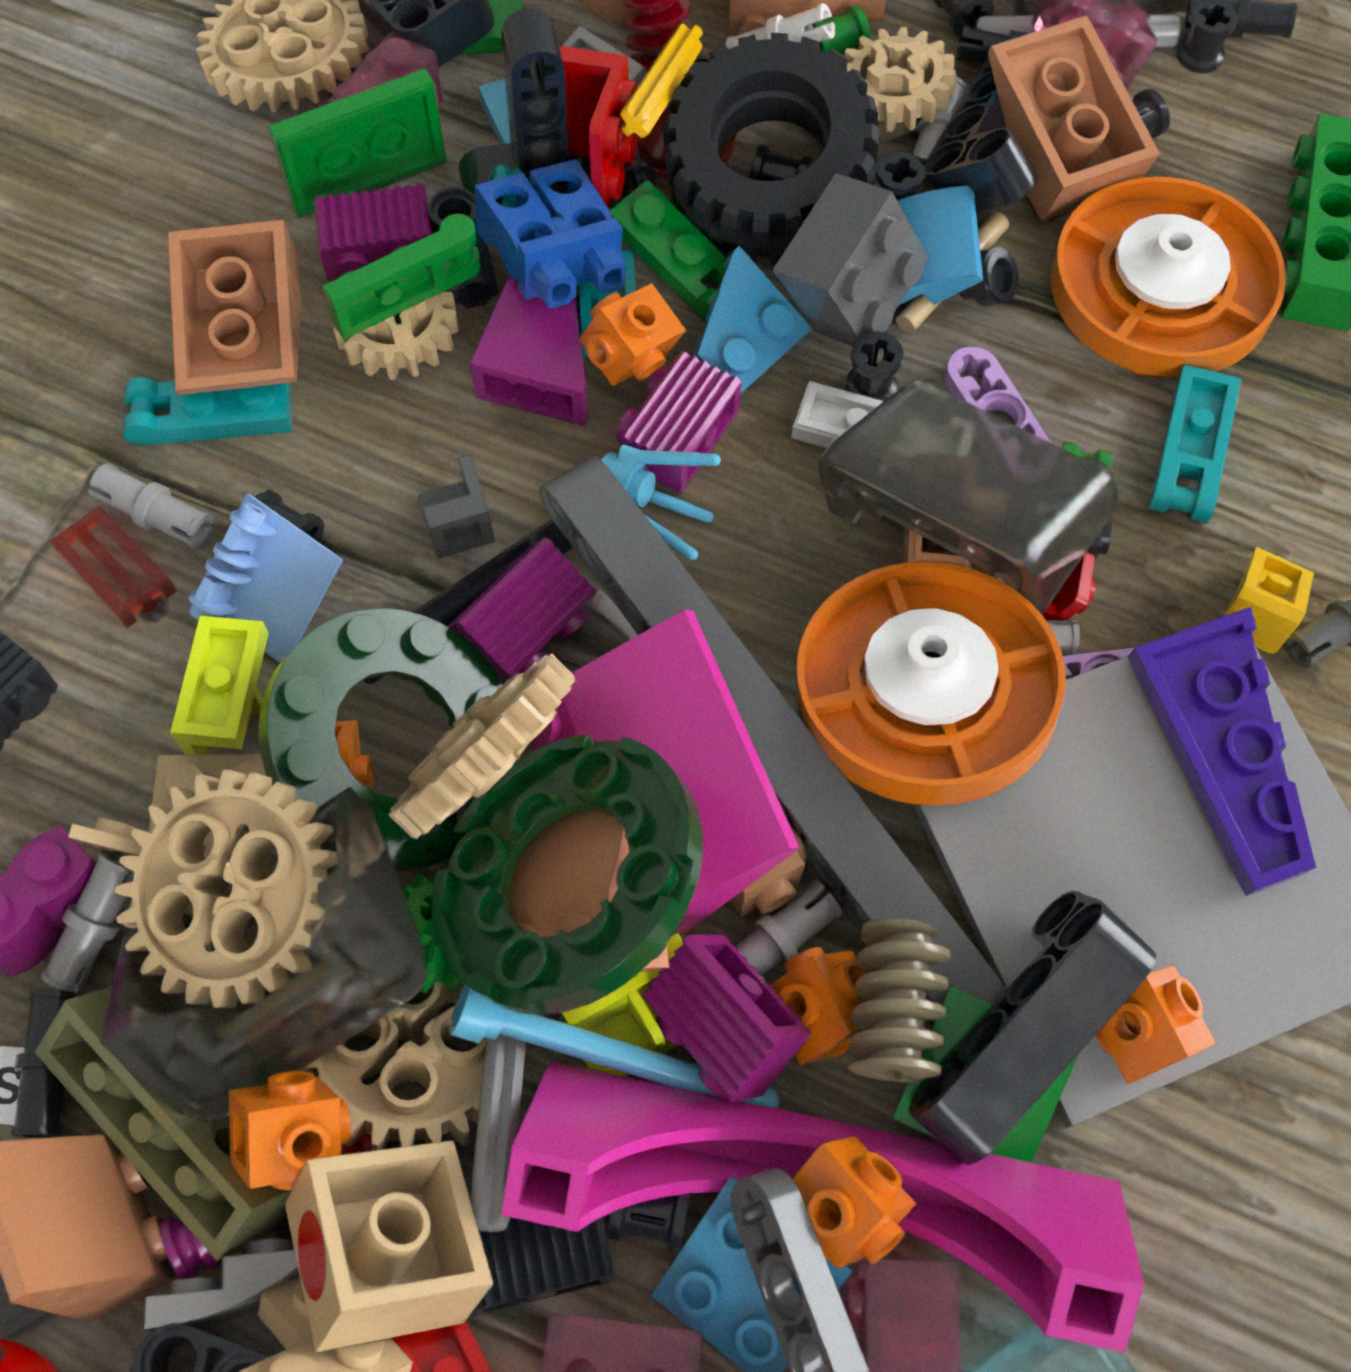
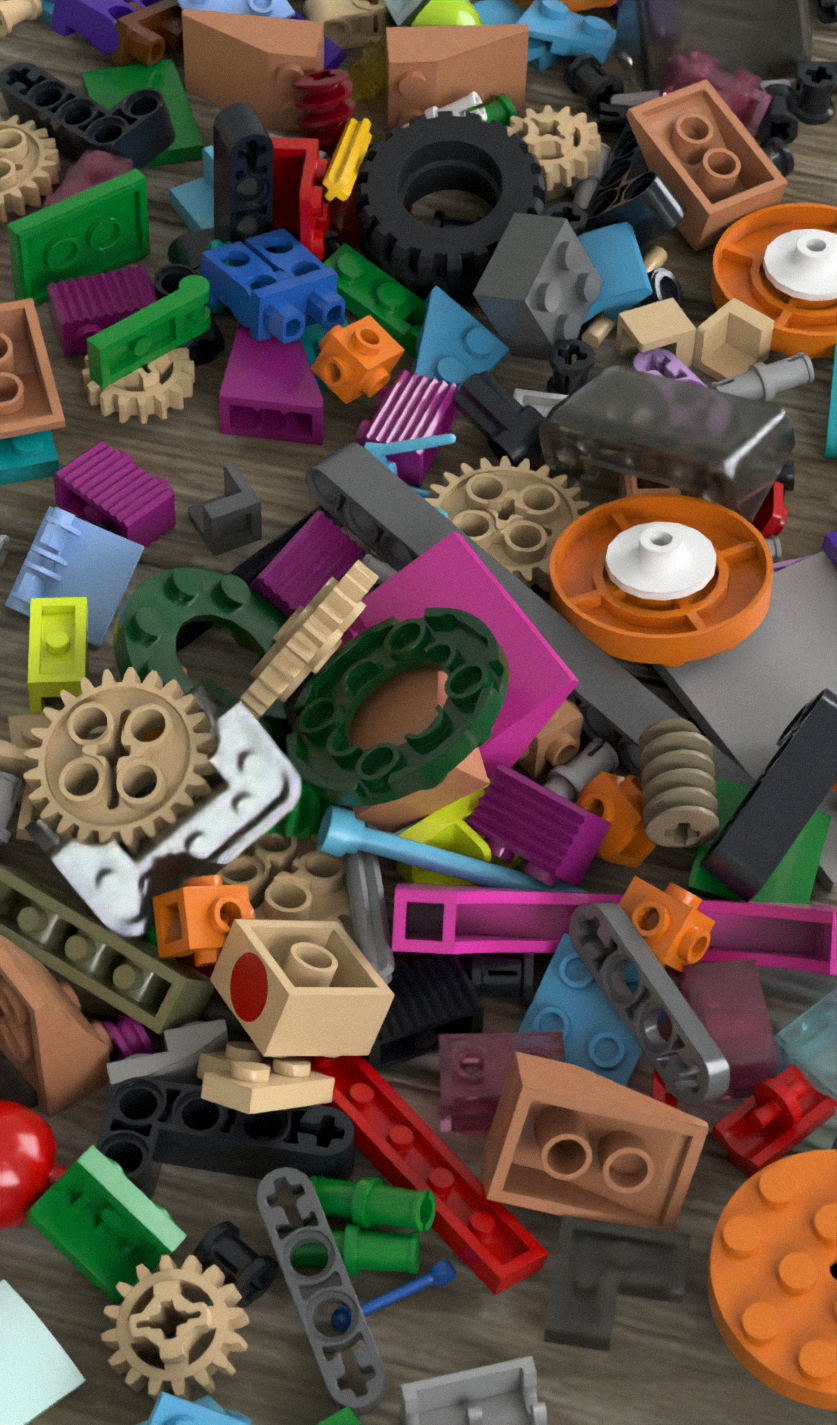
camera: 10 degrees left, 15 degrees down
none -> magenta brick [53,440,176,547]
none -> tan gear [424,456,590,592]
none -> black piece [453,370,558,467]
none -> tan panel [615,297,696,367]
none -> tan panel [692,298,774,381]
none -> light grey pin [708,351,814,410]
none -> black bush [756,83,798,145]

